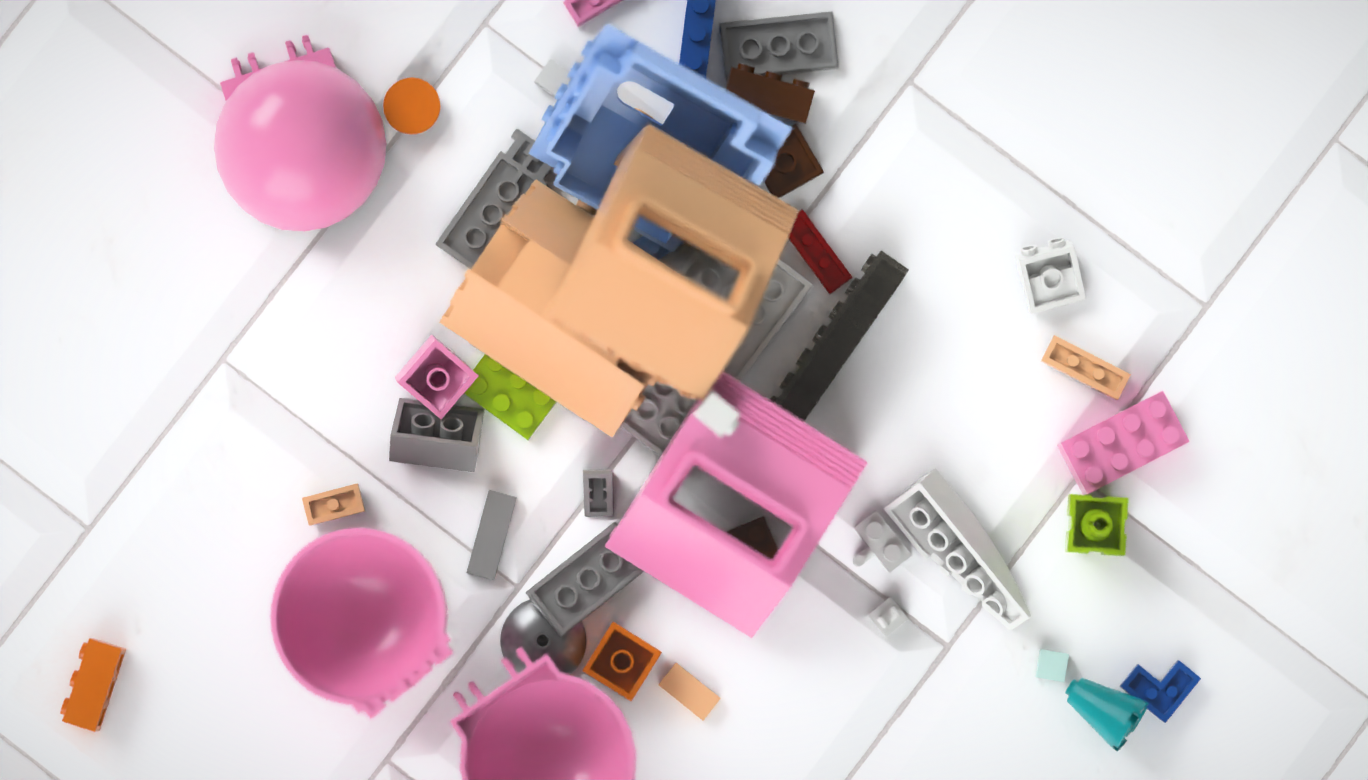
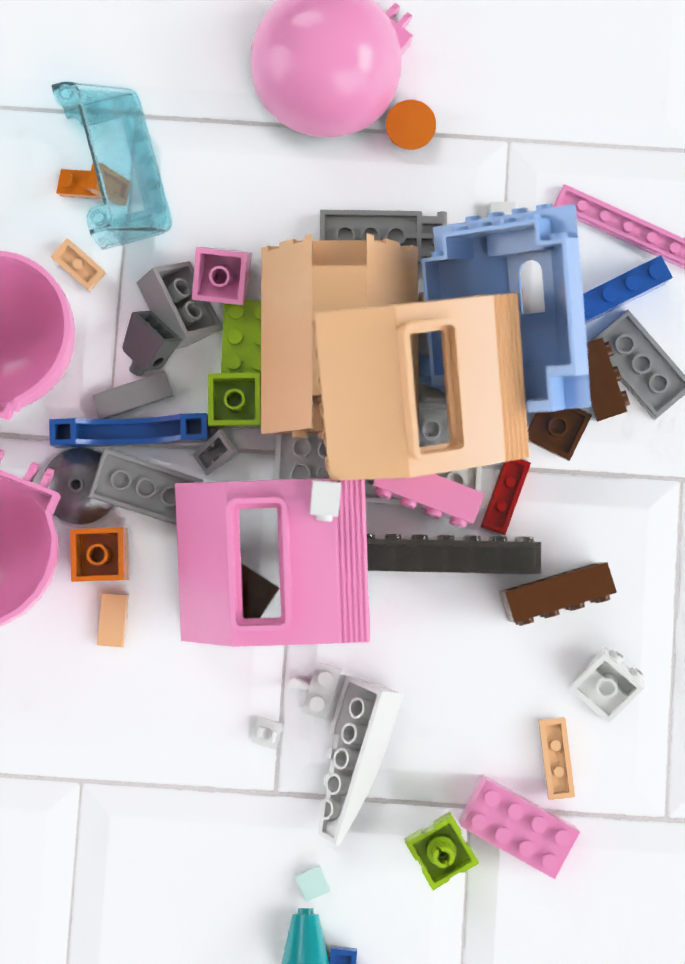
camera: 60 degrees right, 0 degrees up
none -> blue arch [49,413,210,448]
none -> clear light blue windscreen [51,81,172,250]
none -> orange bracket [56,164,128,207]
none -> dark grey torso [122,310,181,376]
none -> lime brick [208,373,261,429]
none -> bright pink brick [372,474,485,529]
none -> reddish brown brick [499,562,617,626]

